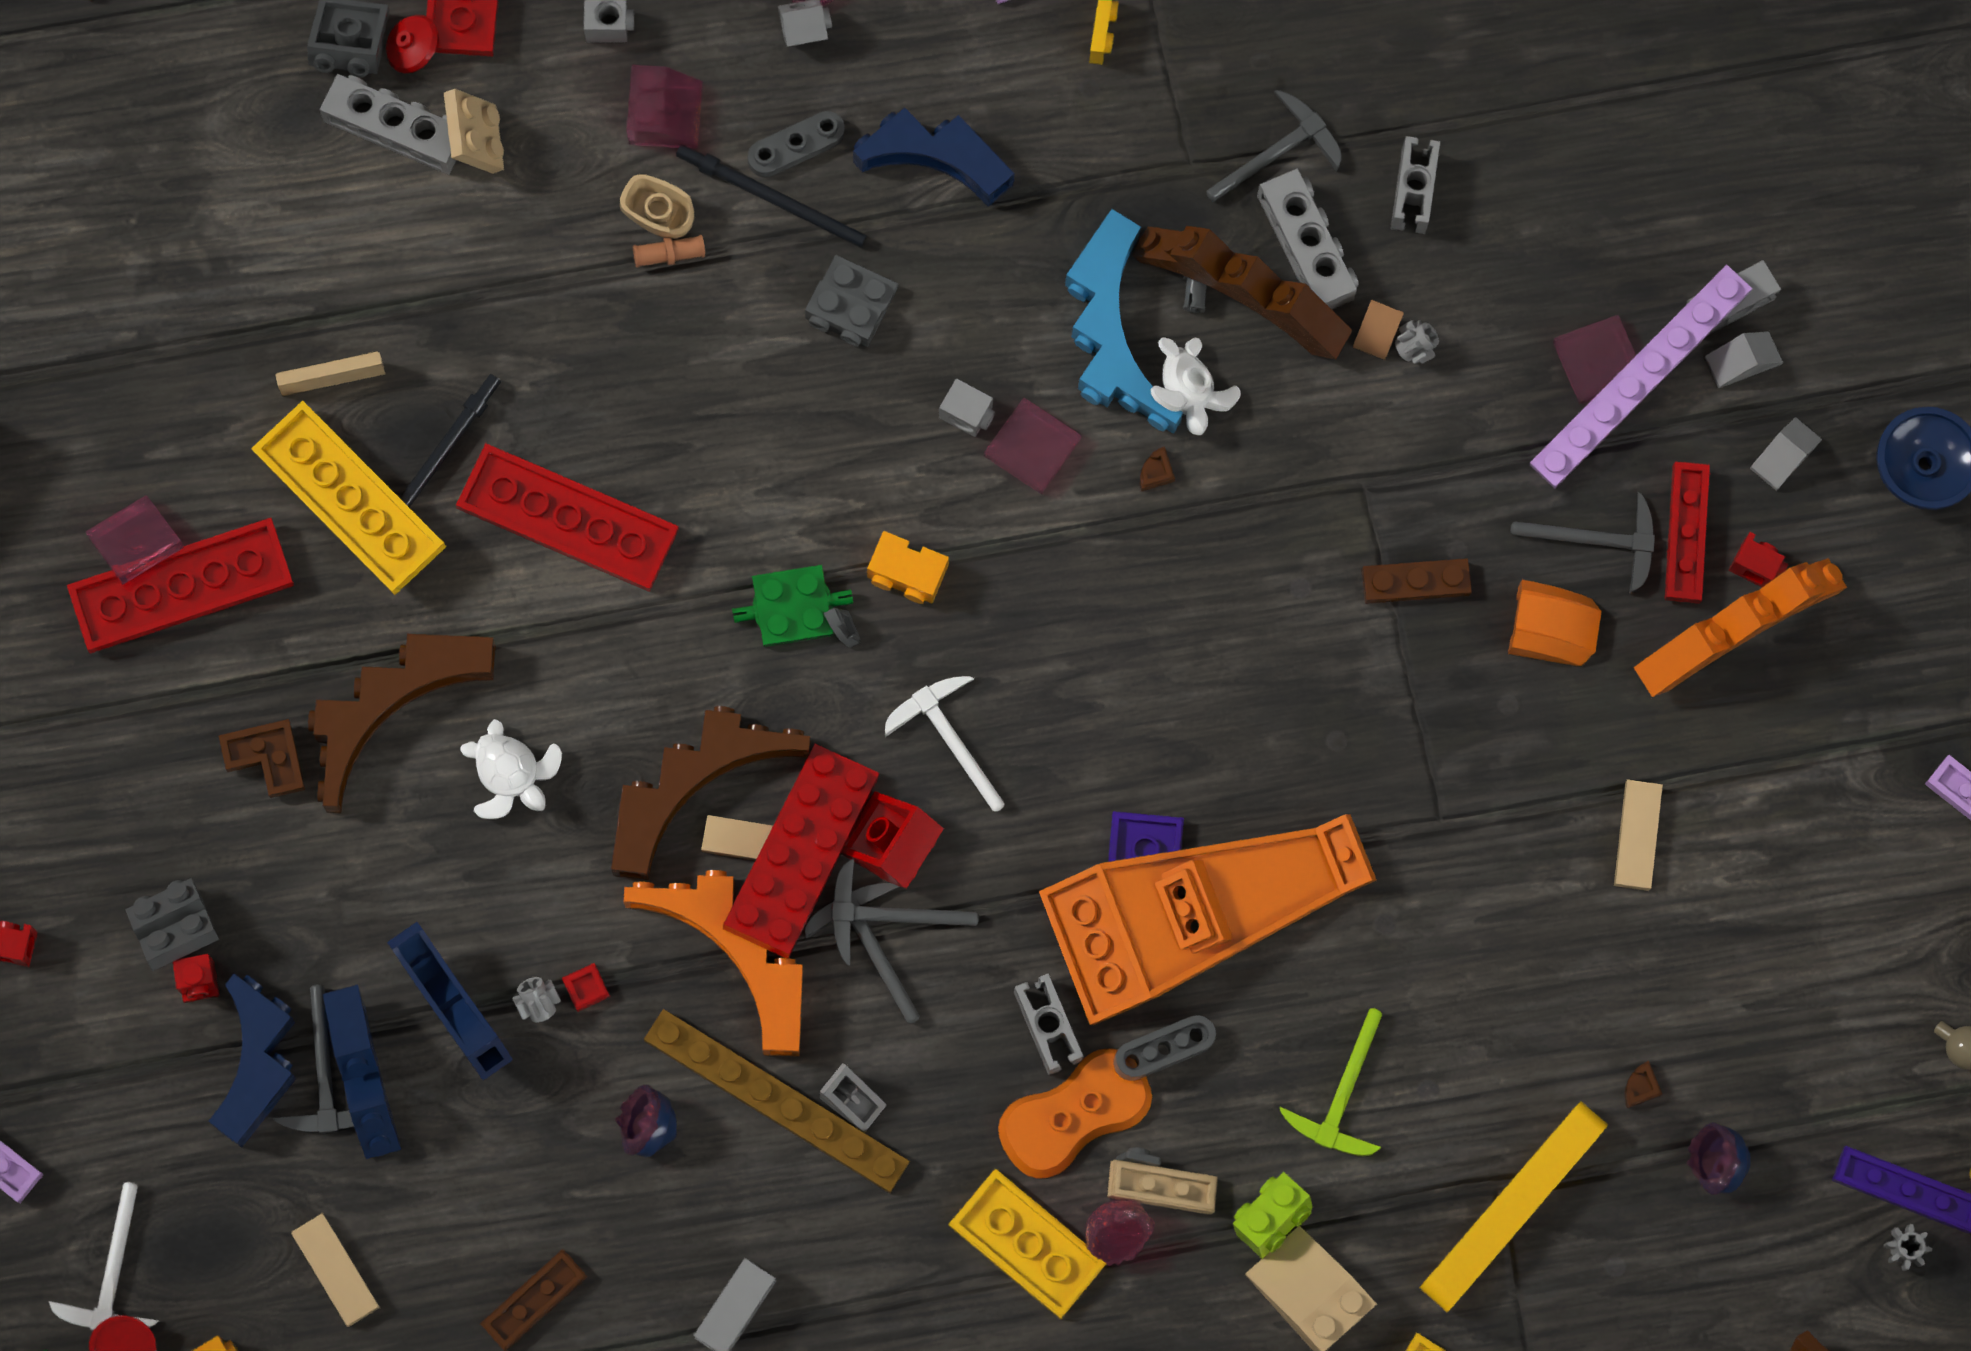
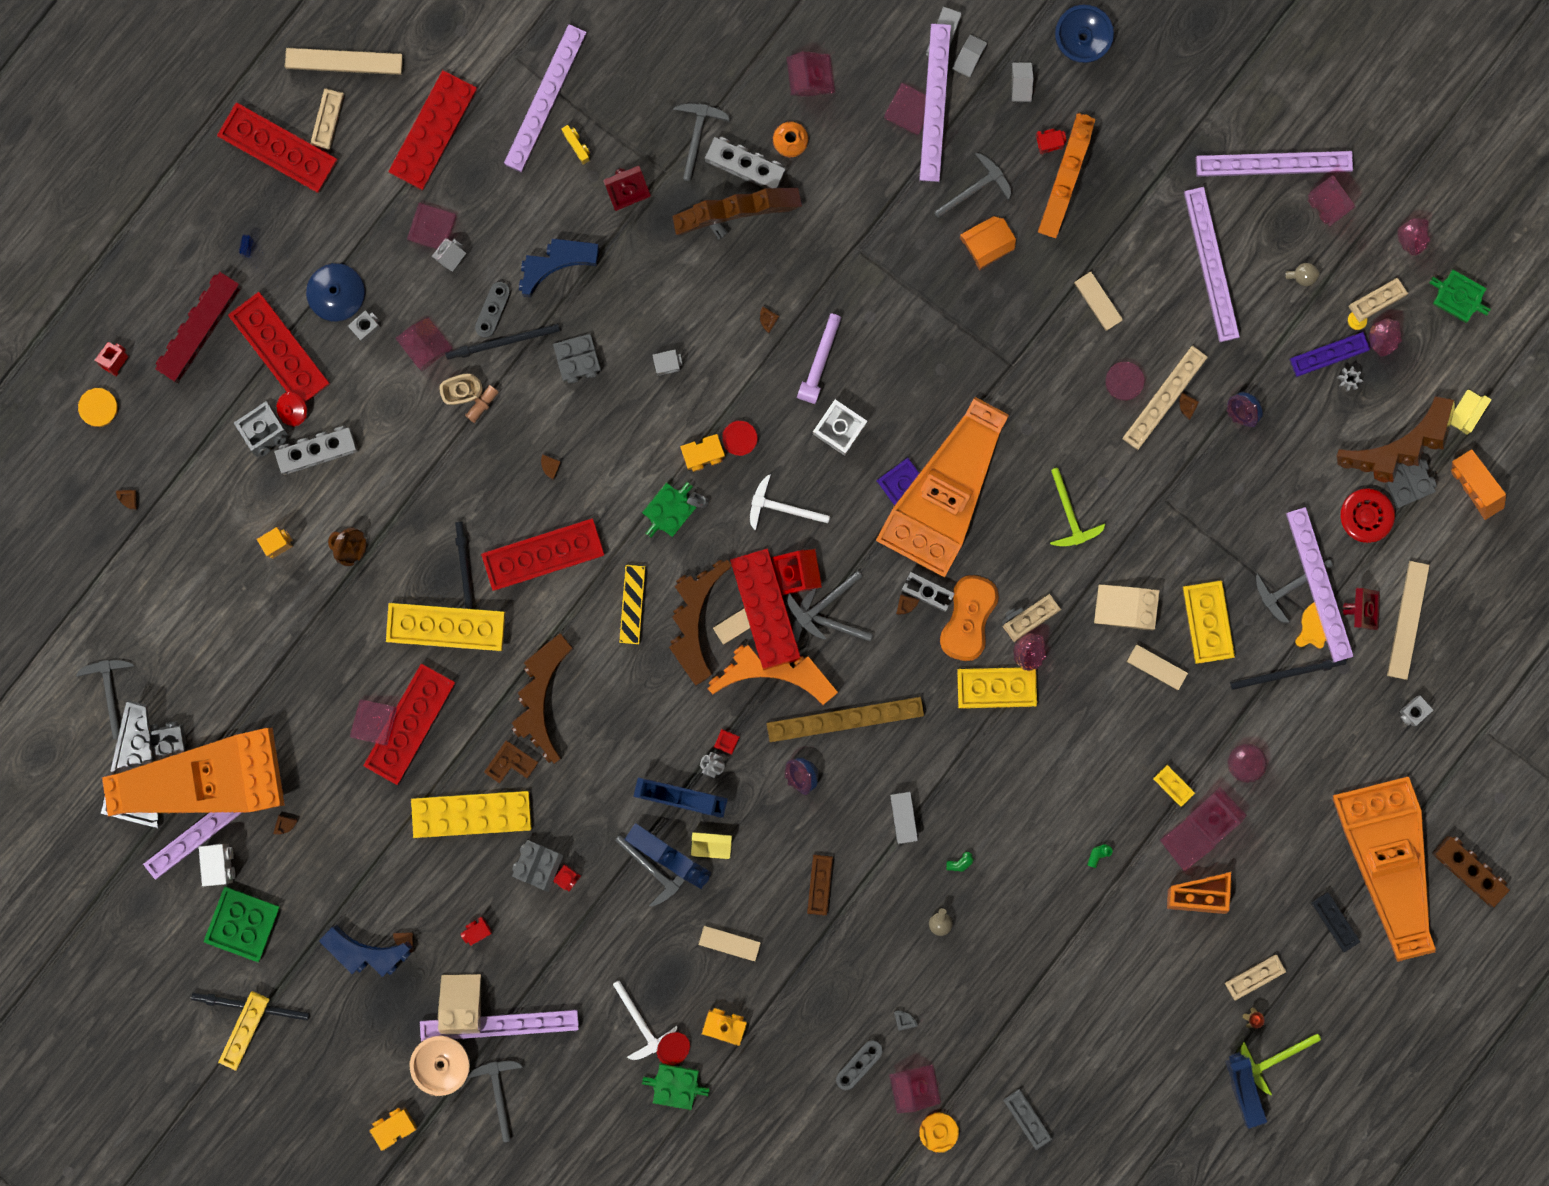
camera: 35 degrees left, 10 degrees up
dark blue arch [208,974,297,1148] -> none
tan tile [275,351,385,396] -> none
tan plate [444,89,504,174] -> none
white animal [460,719,562,820] -> none
light grey slope [820,1063,887,1133] -> none
clear pink tile [984,398,1082,494] -> none
dark azure arch [1065,209,1183,434] -> none
dark grey plate [1113,1015,1216,1081] -> none
white animal [1150,337,1240,436] -> none
lime brick [1233,1172,1313,1259] -> none
medium nougat brick [1353,300,1404,360] -> none
reddish brown plate [1362,558,1472,604] -> none
light grey piece [1391,136,1440,234] -> none
light grey gear [1395,320,1439,364] -> none
yellow beam [1419,1101,1608,1312] -> none
red plate [1665,461,1710,604] -> none
none -> light orange brick [257,527,293,559]
none -> reddish brown tile [328,527,366,567]
none -> yellow plate [411,791,531,838]
none -> reddish brown tile [541,454,561,480]
none -> dark red tile [603,166,651,211]
none -> tile [619,565,645,644]
none -> light yellow panel [691,832,732,859]
none -> red piece [722,421,757,456]
none -> orange piece [773,122,808,157]
none -> clear pink slope [786,52,834,97]
none -> lavender piece [797,314,841,404]
none -> white brick [813,400,867,456]
none -> reddish brown tile [896,595,919,615]
none -> clear pink tile [1105,362,1144,401]
none -> tan tile [1122,346,1207,450]
none -> lavender plate [1184,187,1239,343]

